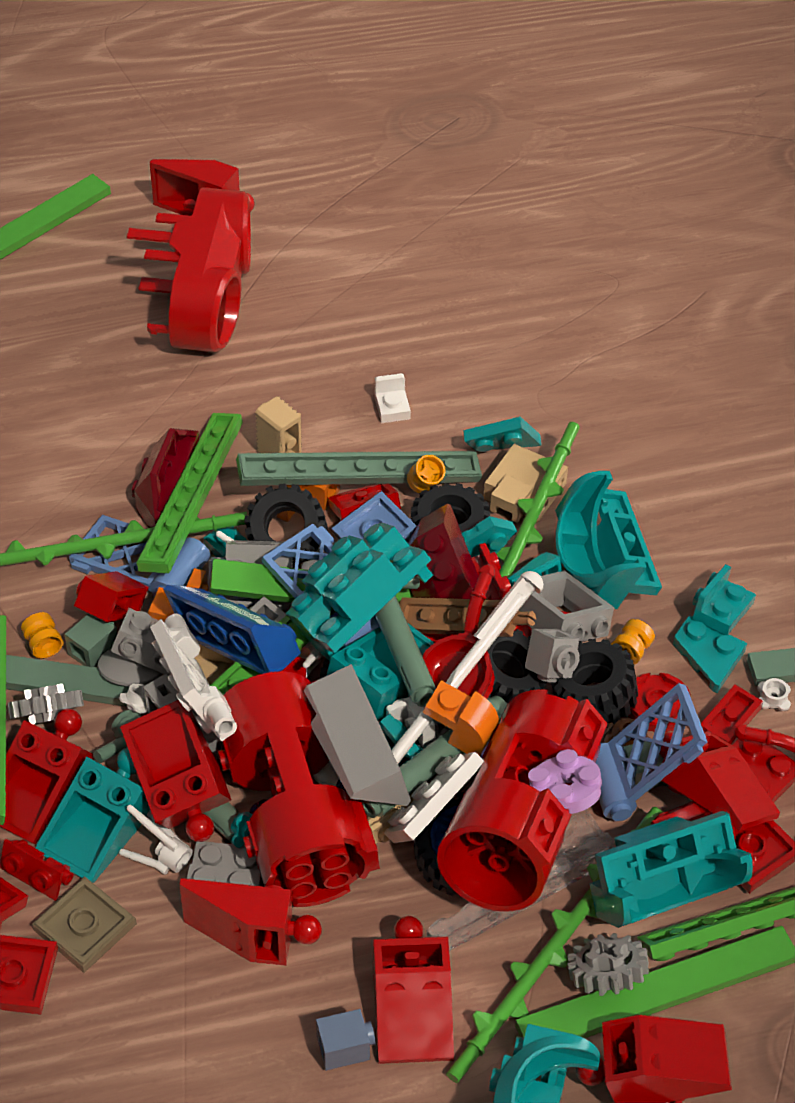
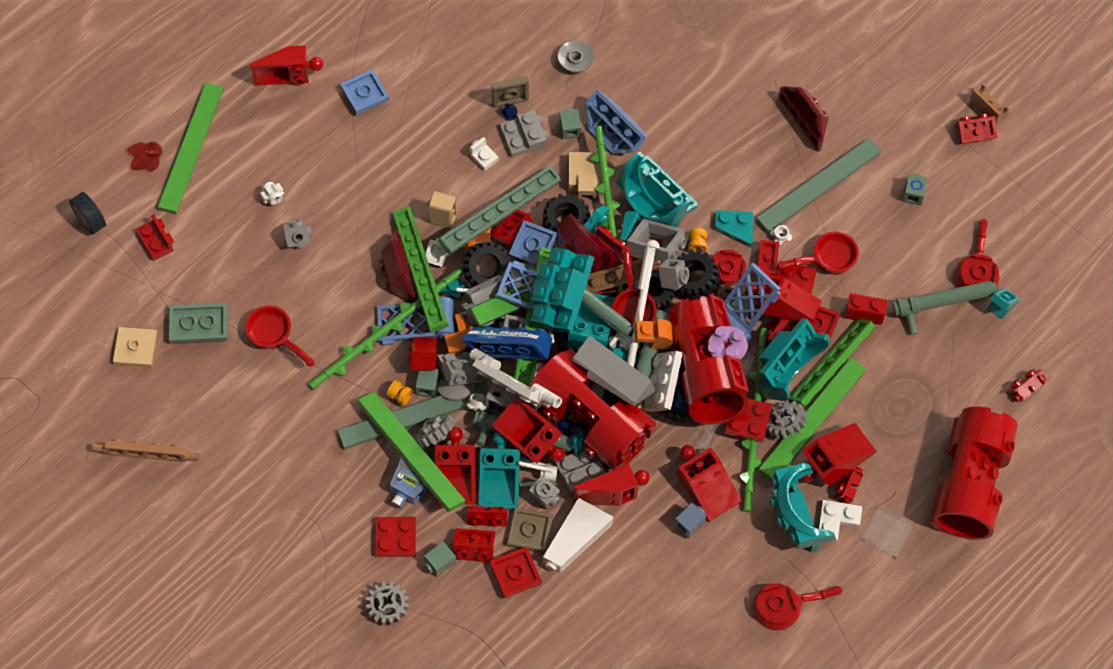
camera: 30 degrees left, 15 degrees up
red piece [127,187,251,352] -> none
light orange wheel [407,455,445,493] -> none
teal wing [463,417,542,452] -> none
teal bracket [692,564,756,635] -> none
none -> white gear [260,182,284,205]
none -> light grey brick [283,219,312,248]
none -> medium blue plate [340,69,389,115]
none -> white bracket [426,237,447,267]
none -> dark tan tile [491,76,529,108]
none -> light grey plate [500,110,549,158]
none -> clear blue plate [501,103,518,121]
none -> light grey brick [529,475,560,509]
none -> white slope [543,498,613,573]
none -> clear blue plate [557,418,573,436]
none -> light grey dish [558,40,594,73]
none -> sand green brick [560,109,581,139]
none -> medium blue wedge [585,89,647,154]
none -> red plate [725,398,772,443]

